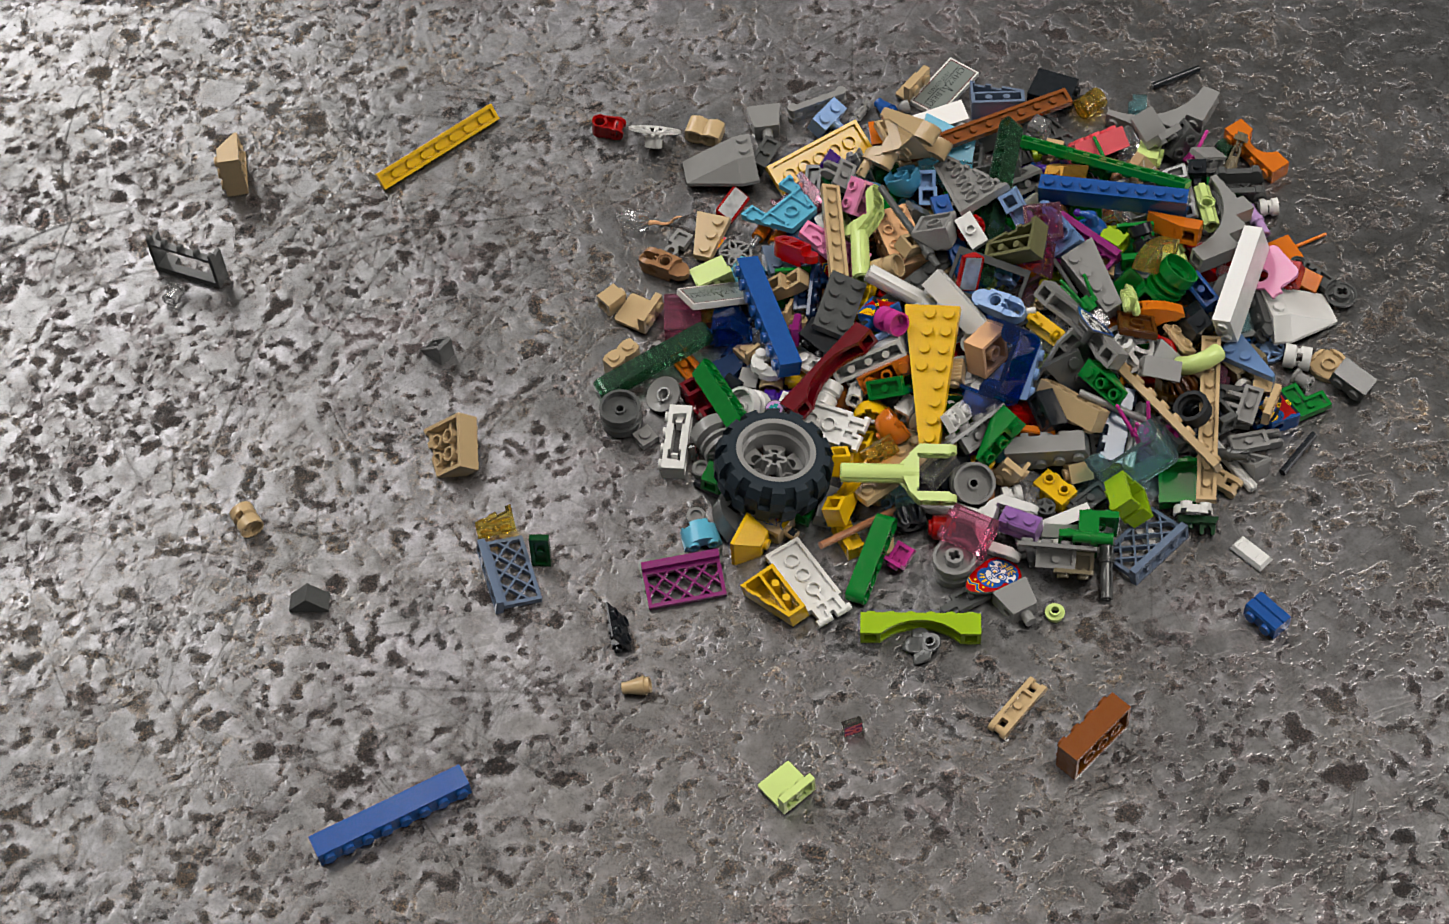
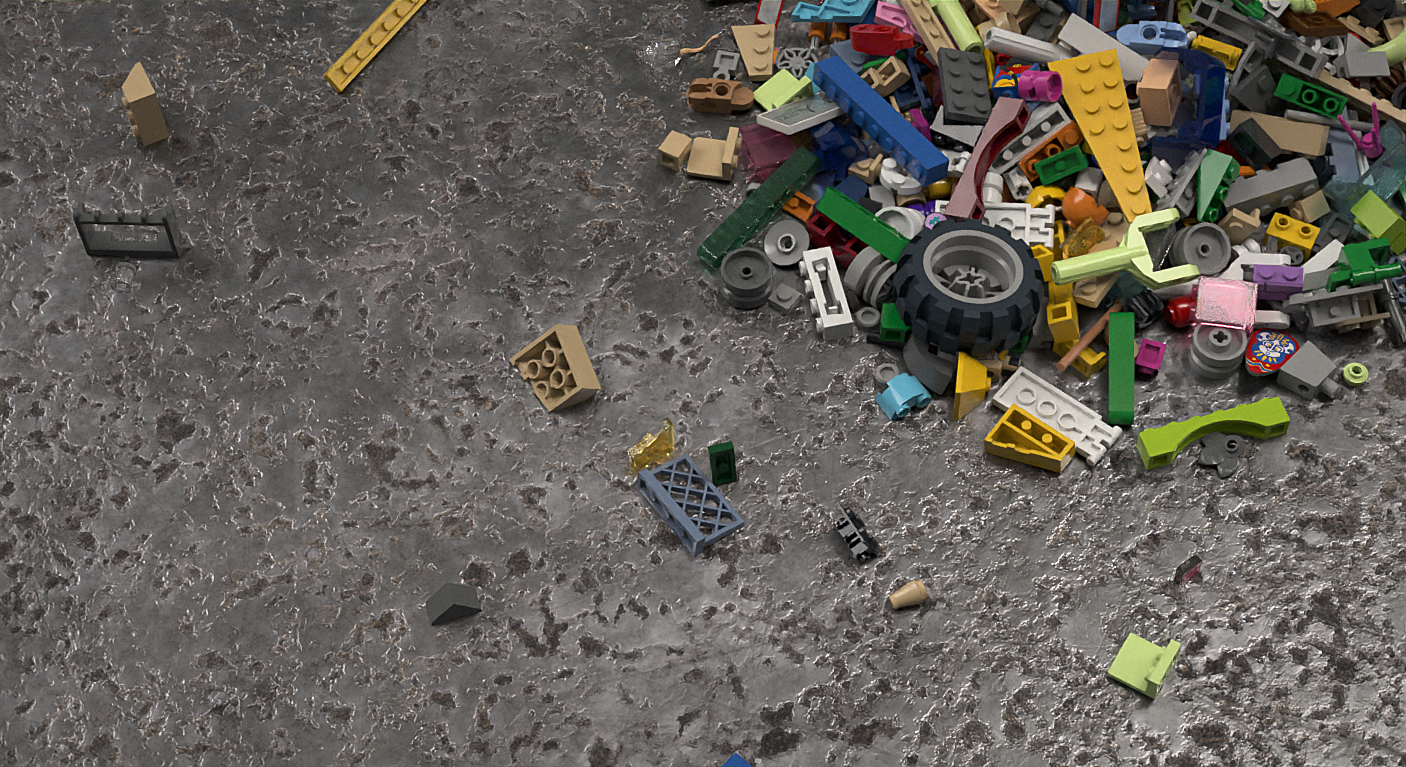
camera: 20 degrees left, 0 degrees up
tan wheel [229,501,264,538] -> none
dark grey slope [421,336,454,366] -> none
tan brick [603,338,641,380] -> none
magenta fence [641,548,727,610] -> none
dark grey hinge [939,588,992,613] -> none
tan plate [987,676,1048,740] -> none

